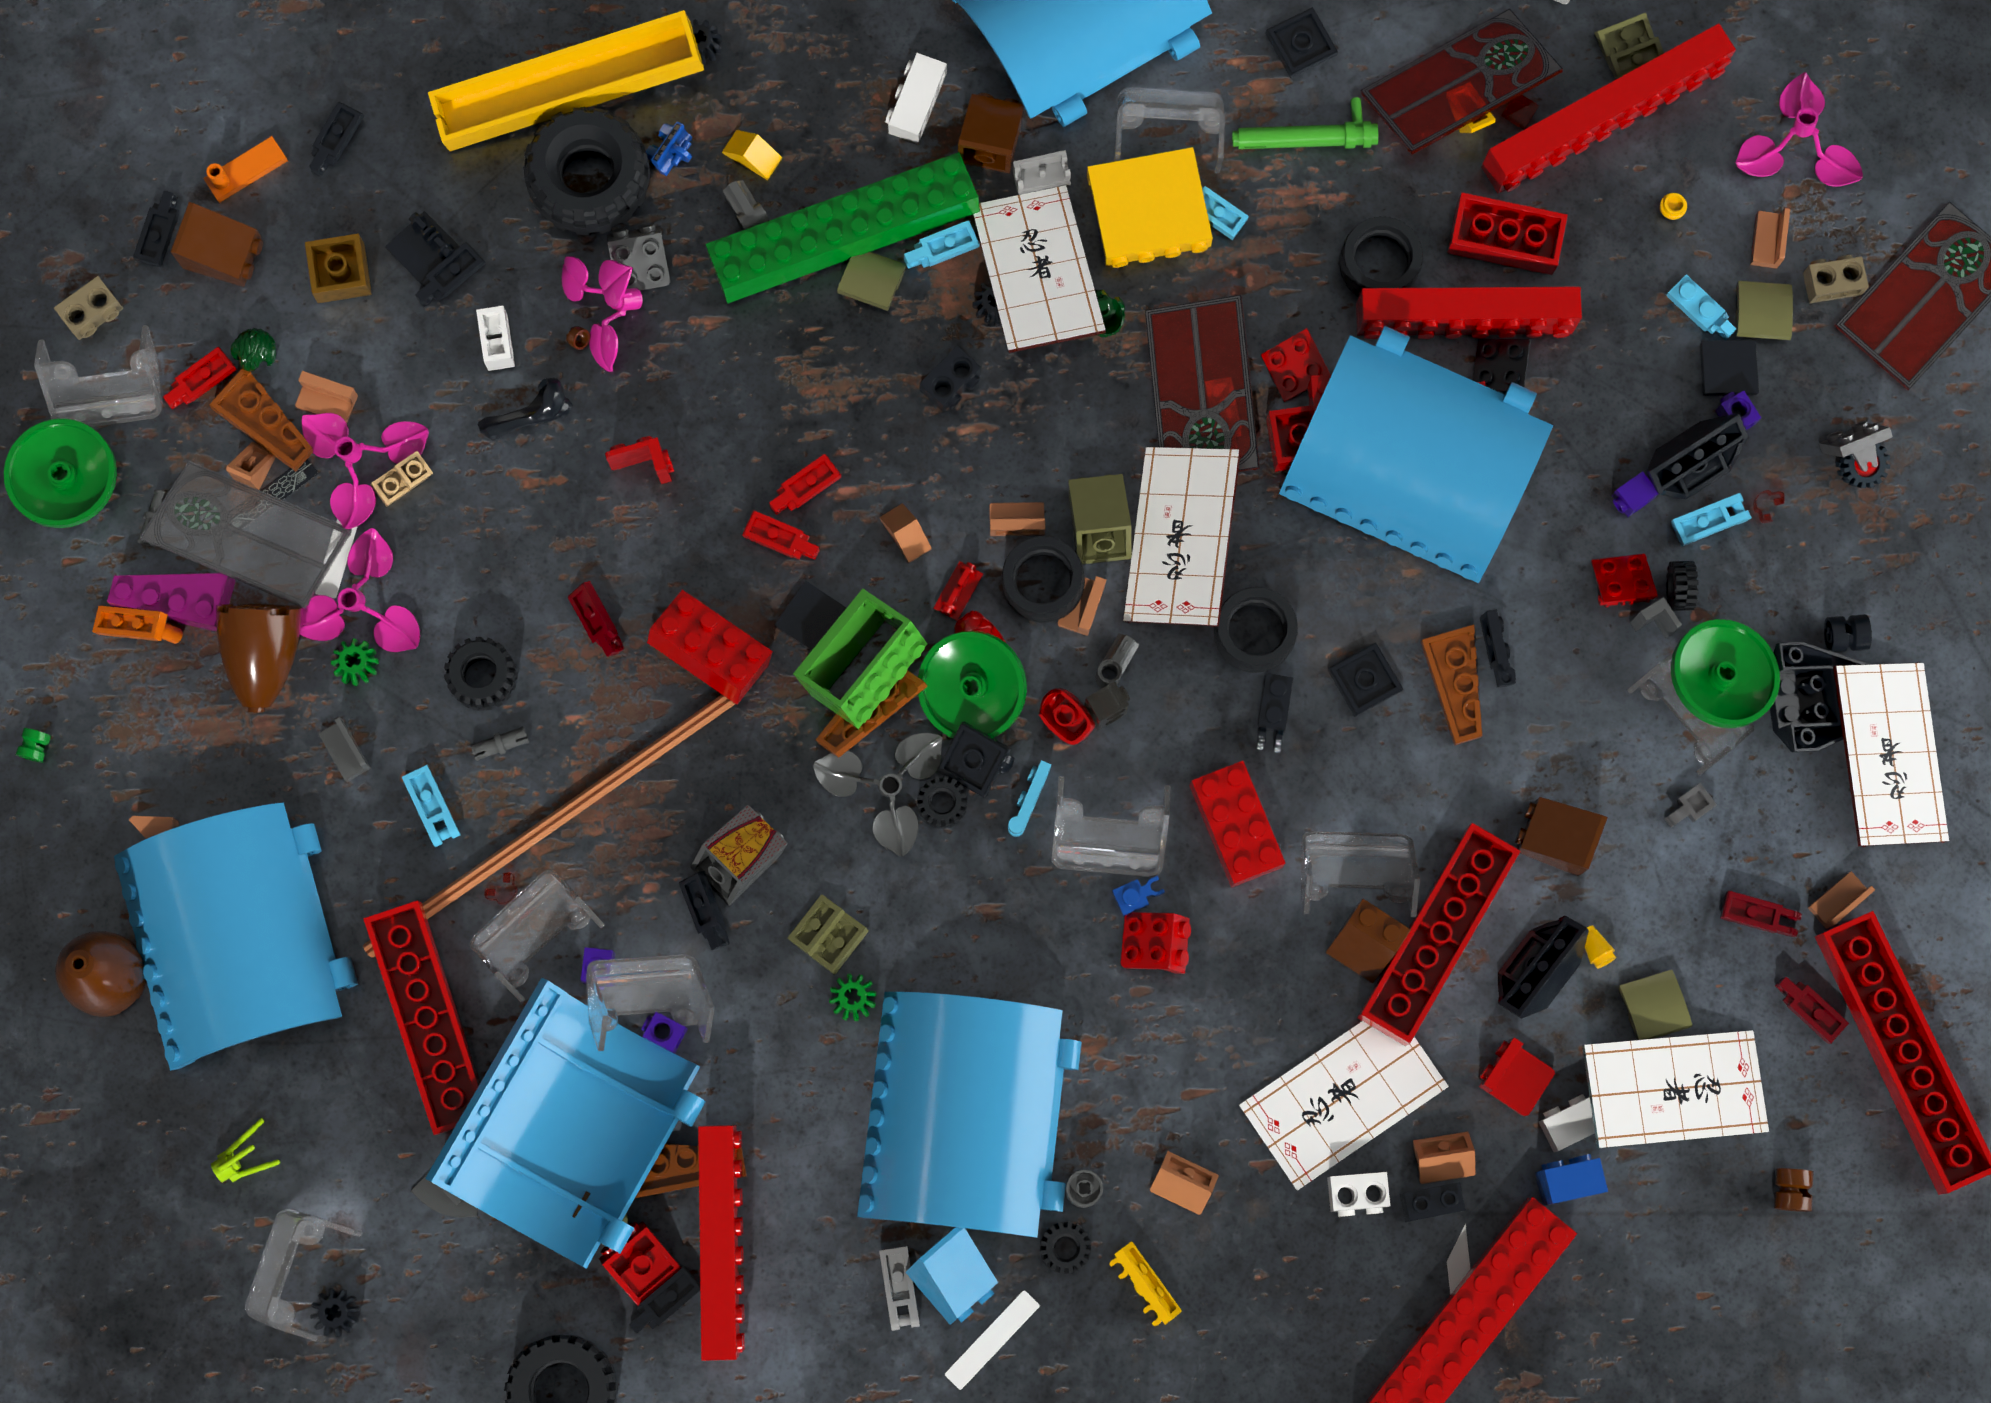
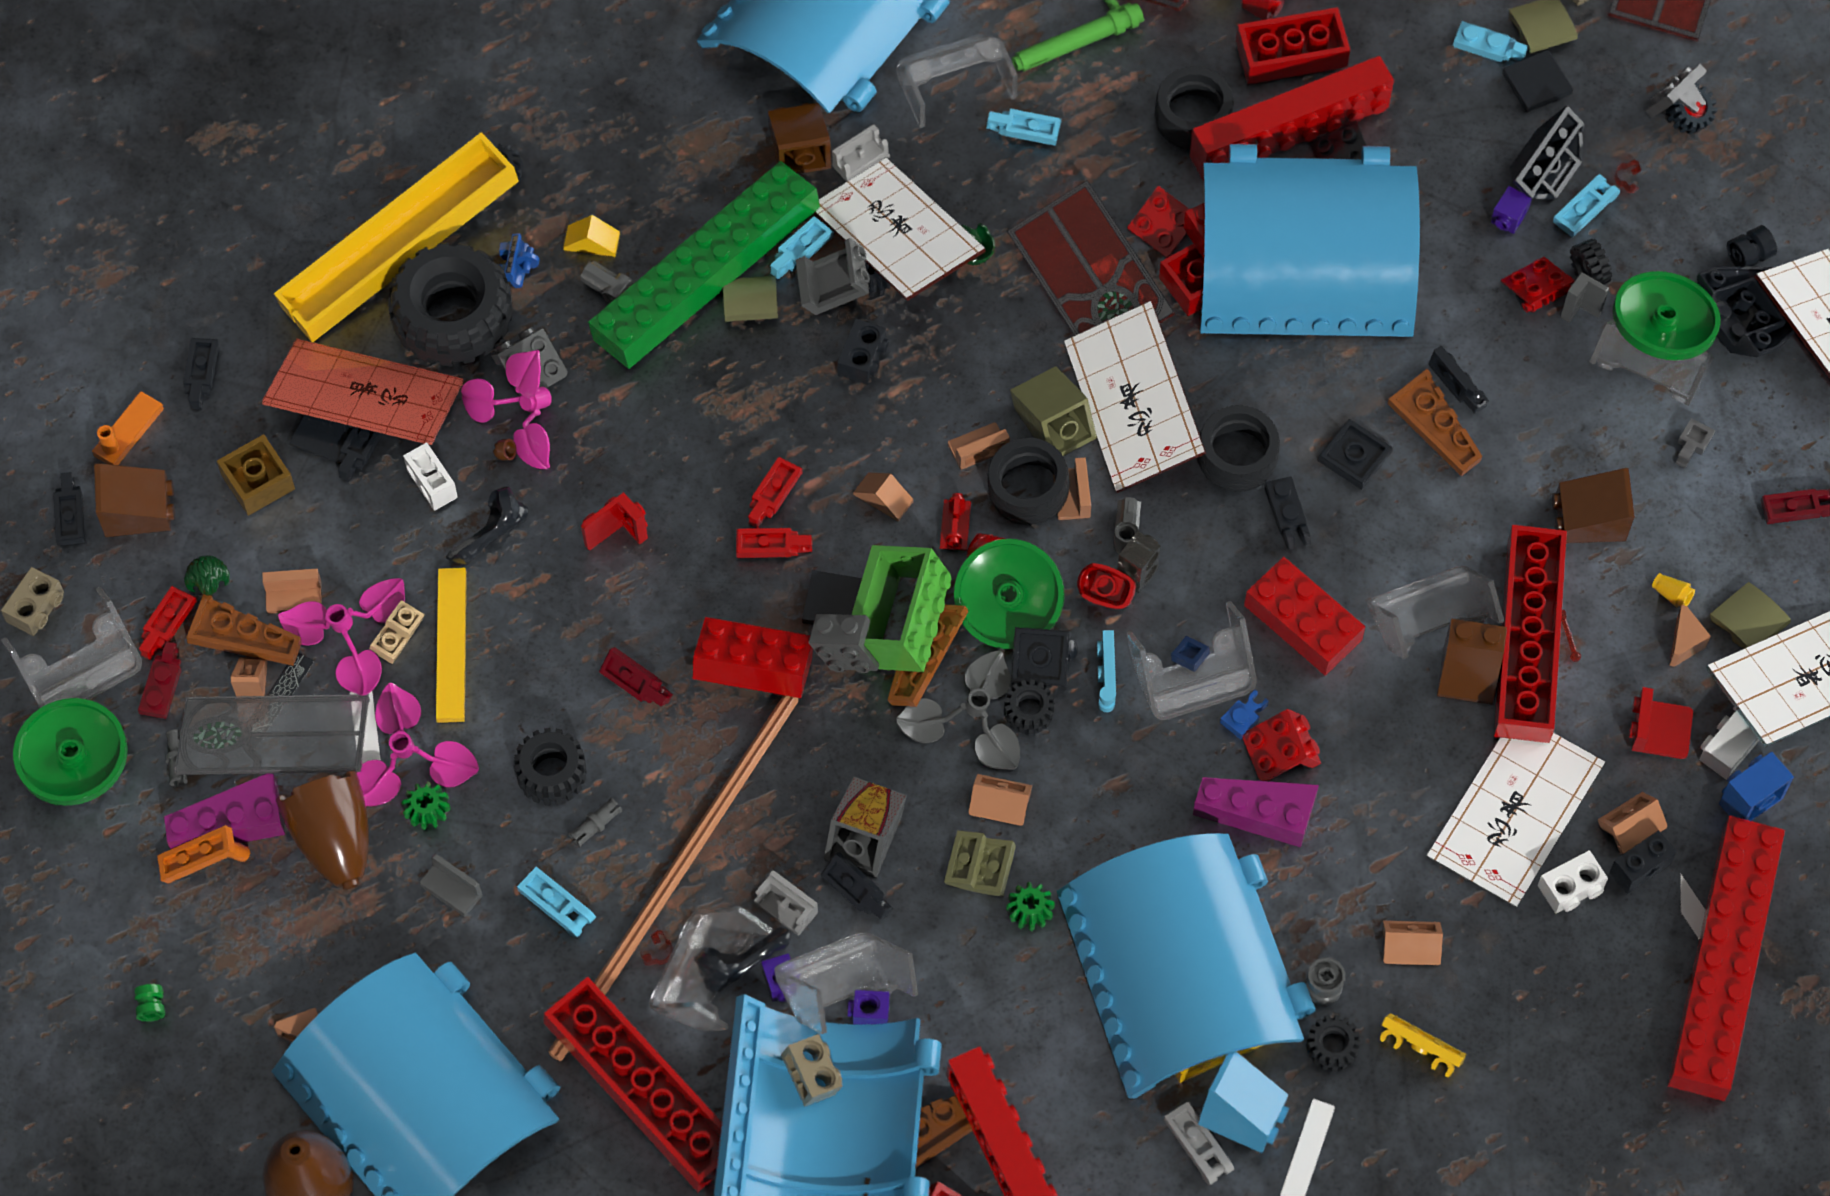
camera: 20 degrees left, 15 degrees down
white brick [885,53,947,144] -> none
yellow panel [1087,147,1213,268] -> none
black wedge [1498,915,1589,1019] -> none
dark purple brick [1715,391,1762,430] -> none
none -> dark red hinge [138,642,182,719]
none -> clear red piece [262,339,463,445]
none -> yellow tile [436,568,467,723]
none -> black hair [694,927,792,992]
none -> light grey hinge [754,870,818,936]
none -> dark tan brick [781,1034,843,1107]
none -> dark grey panel [796,238,870,315]
none -> dark grey bracket [809,614,879,673]
none -> nougat panel [969,774,1032,826]
none -> dark blue tile [1171,636,1210,672]
none -> magenta wedge [1193,777,1319,847]
none -> clear red hinge [1561,609,1581,662]
none -> nougat slope [1669,605,1711,667]

